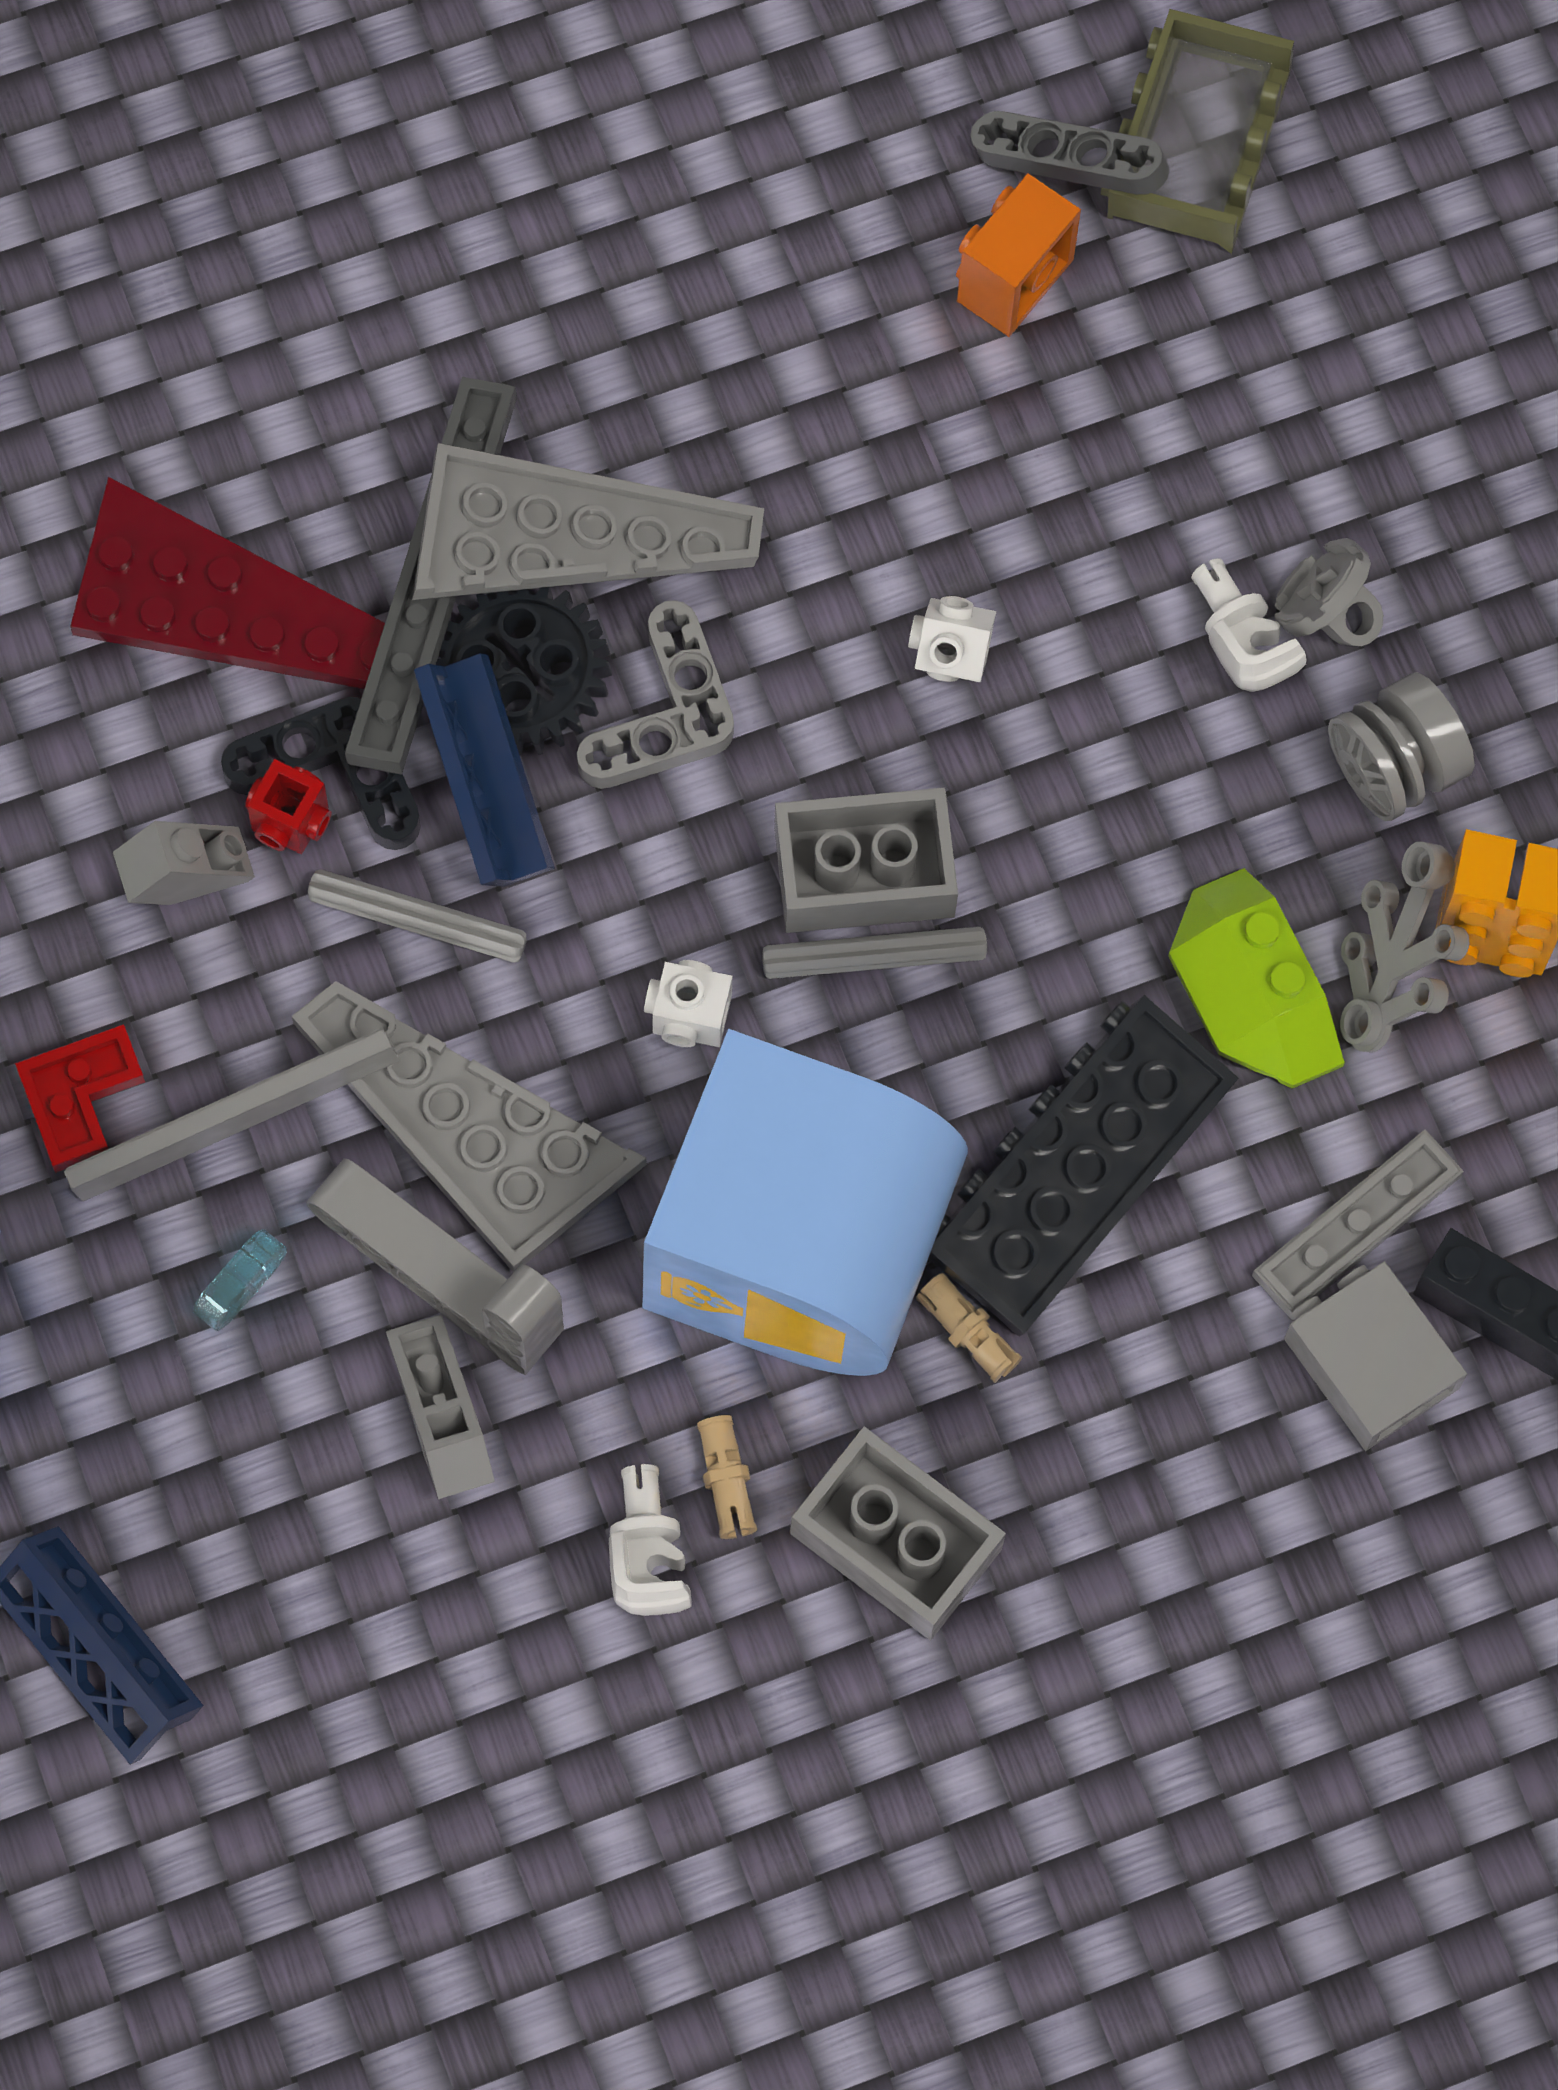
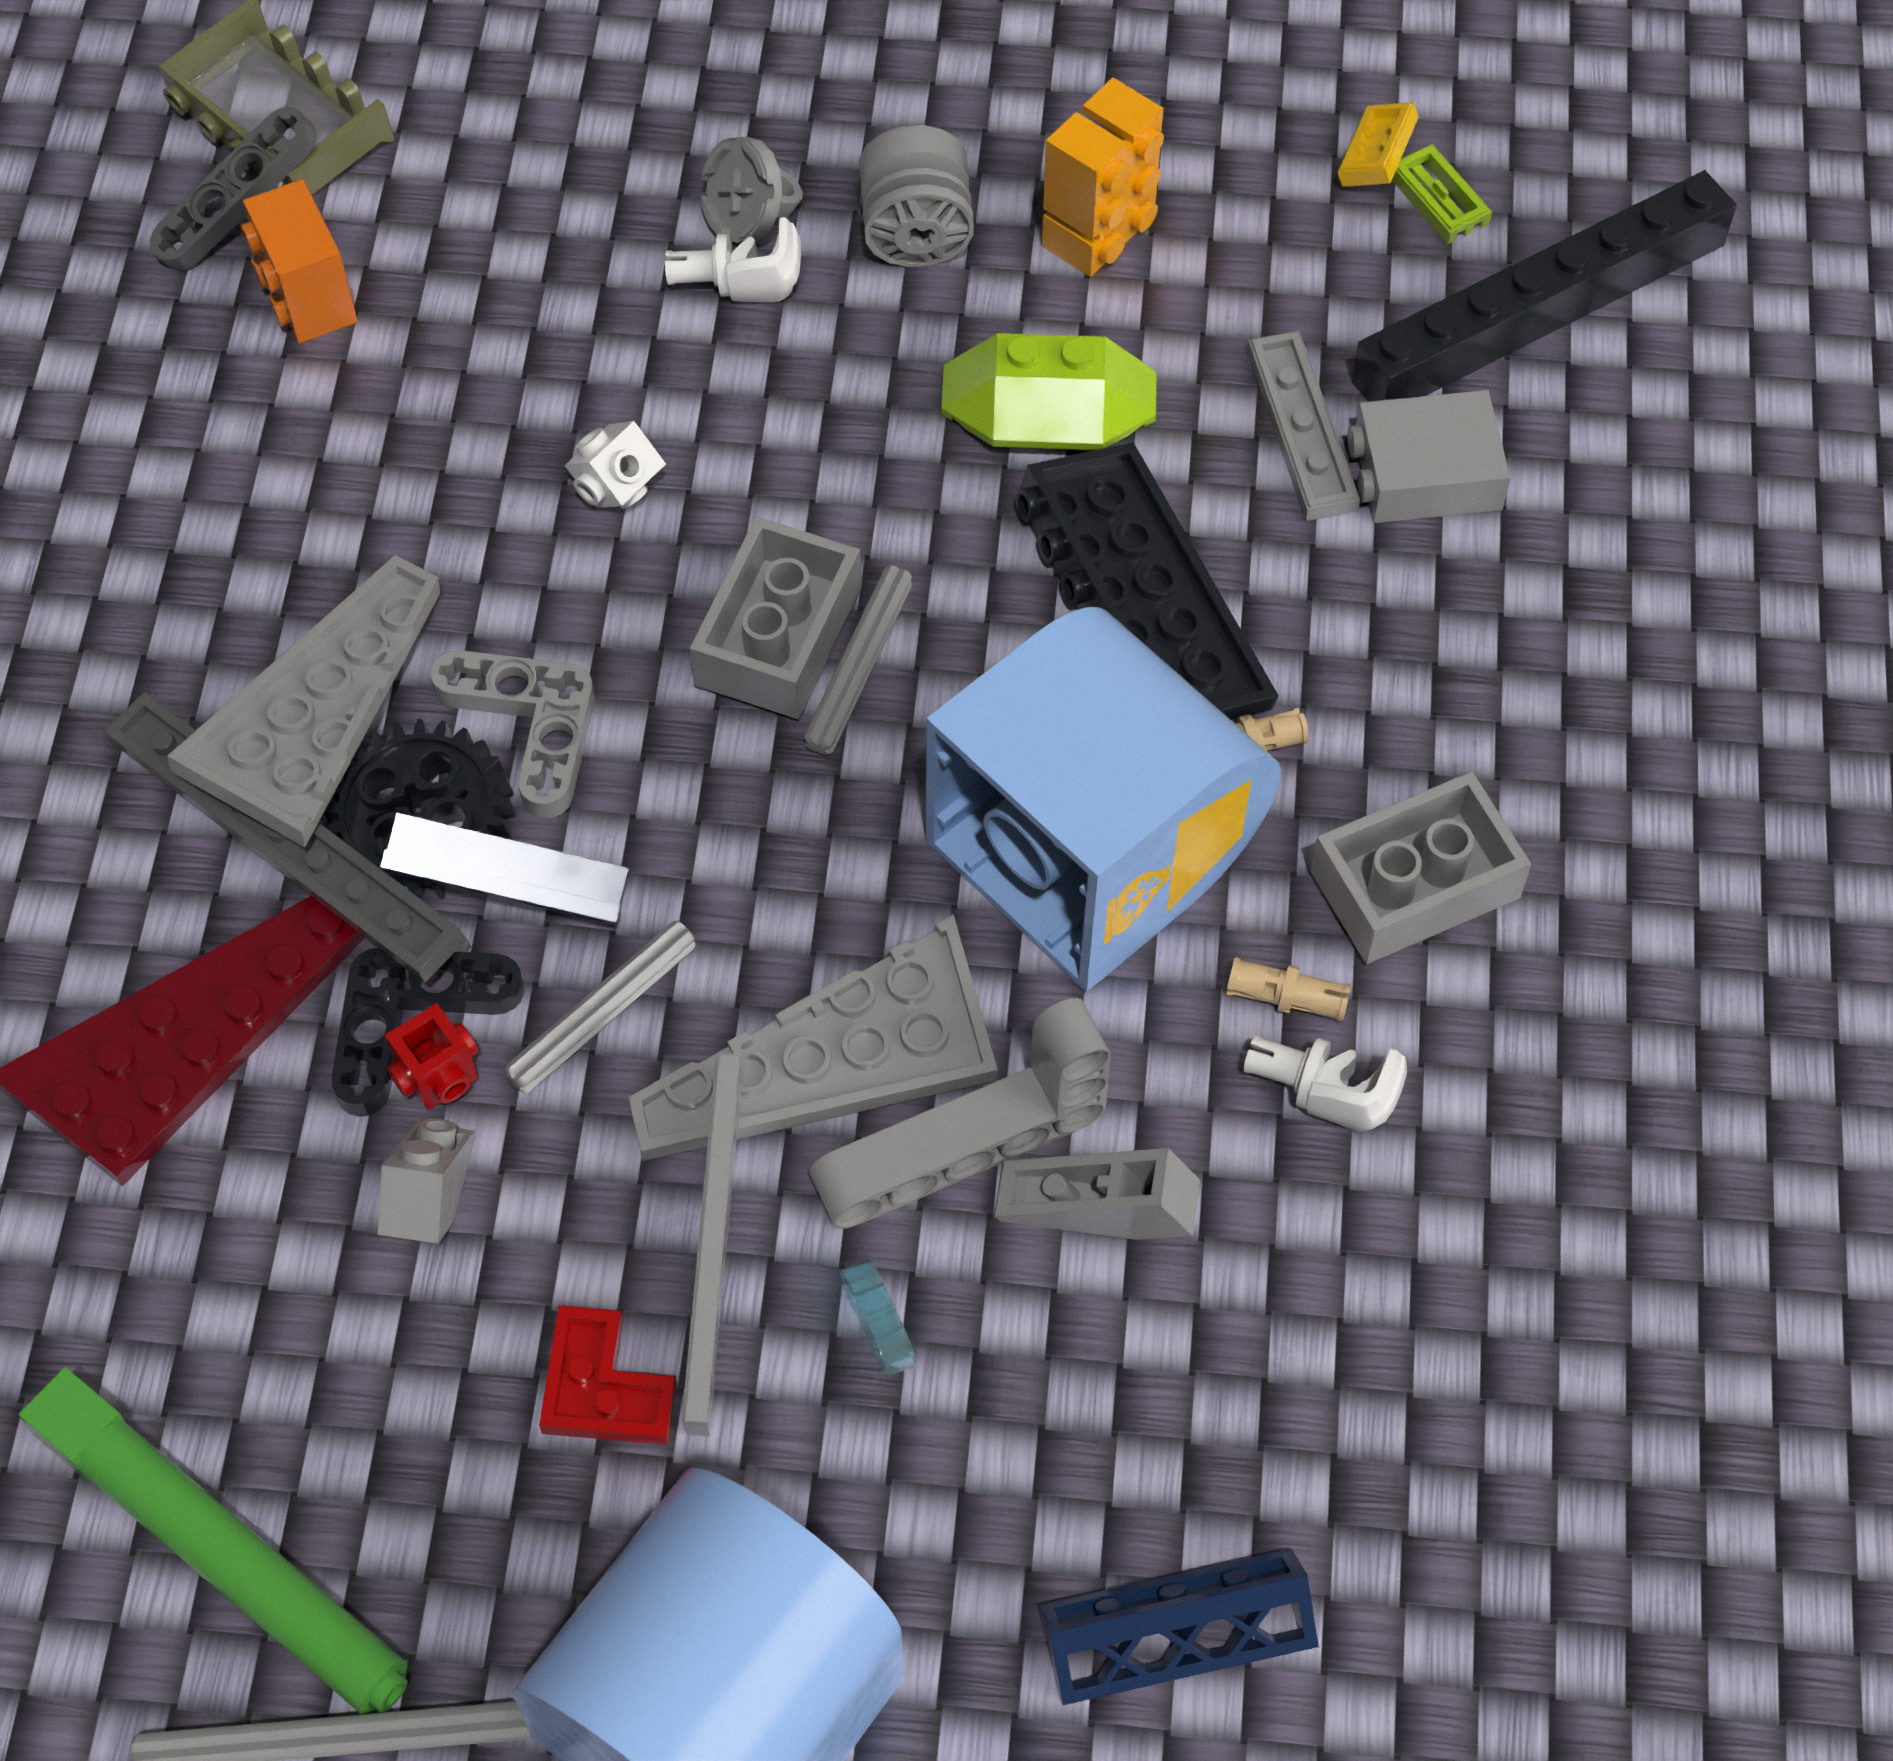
camera: 60 degrees left, 10 degrees down
white brick [644,960,732,1047] -> none
light grey plant [1340,841,1469,1053] -> none

